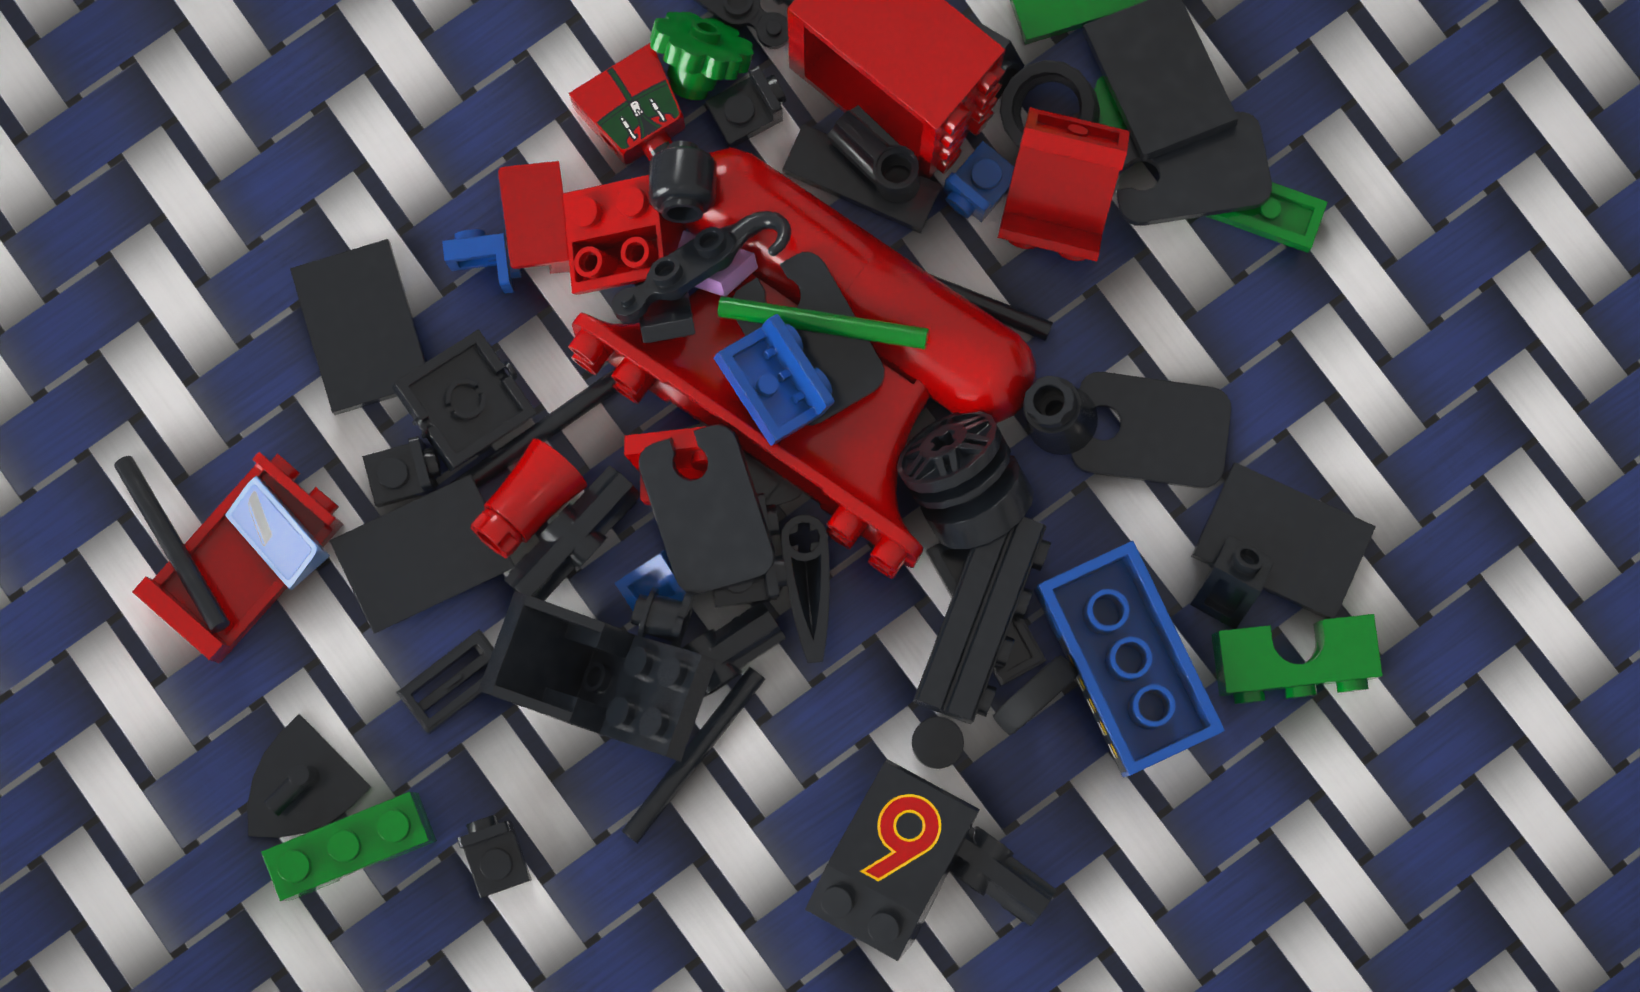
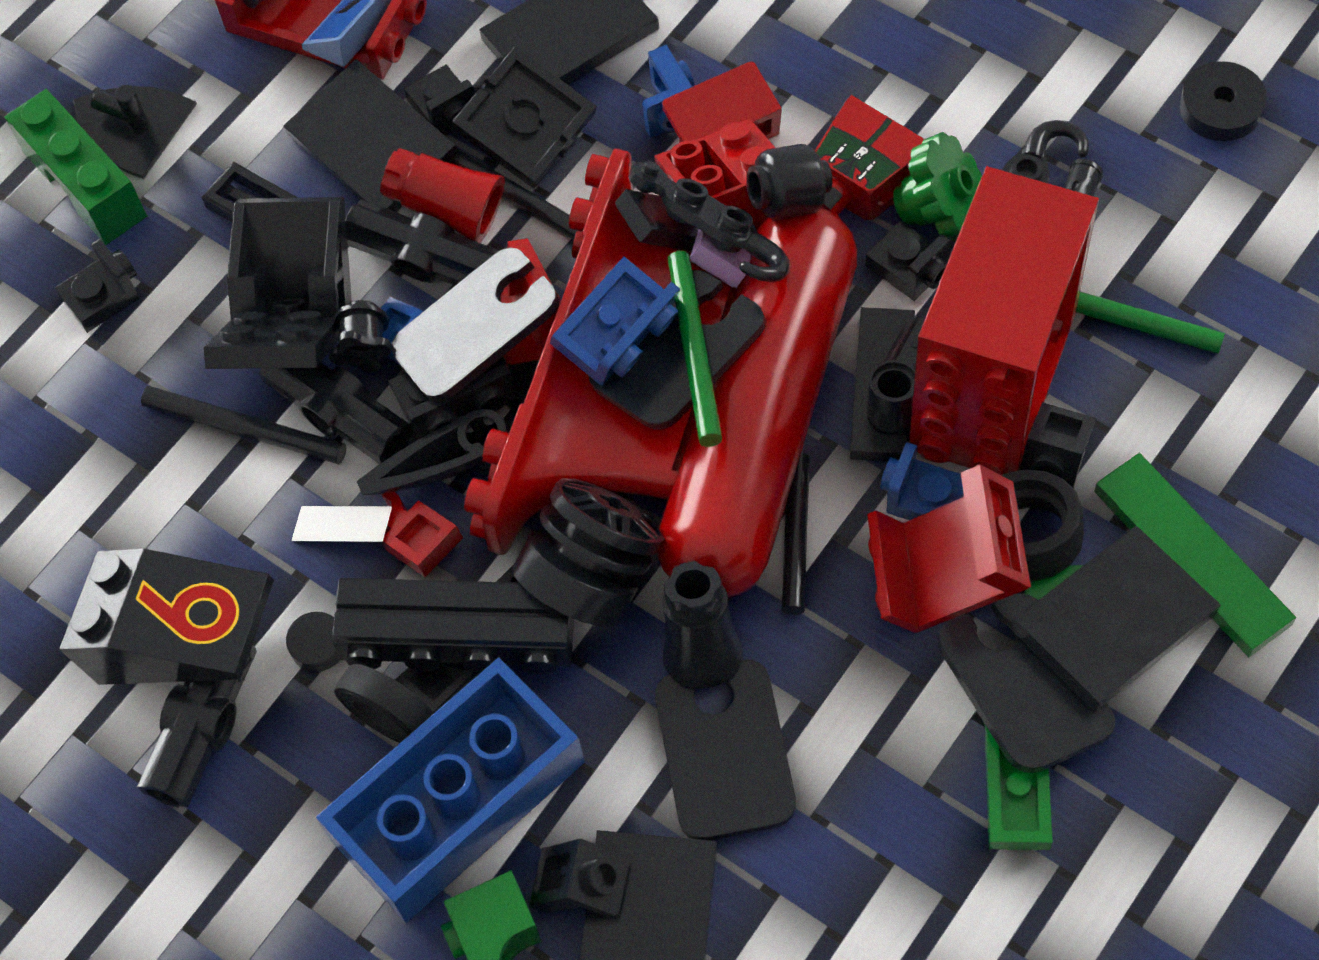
camera: 80 degrees right, 20 degrees down
none -> white sticker [292,506,392,542]
none -> red plate [381,492,463,577]

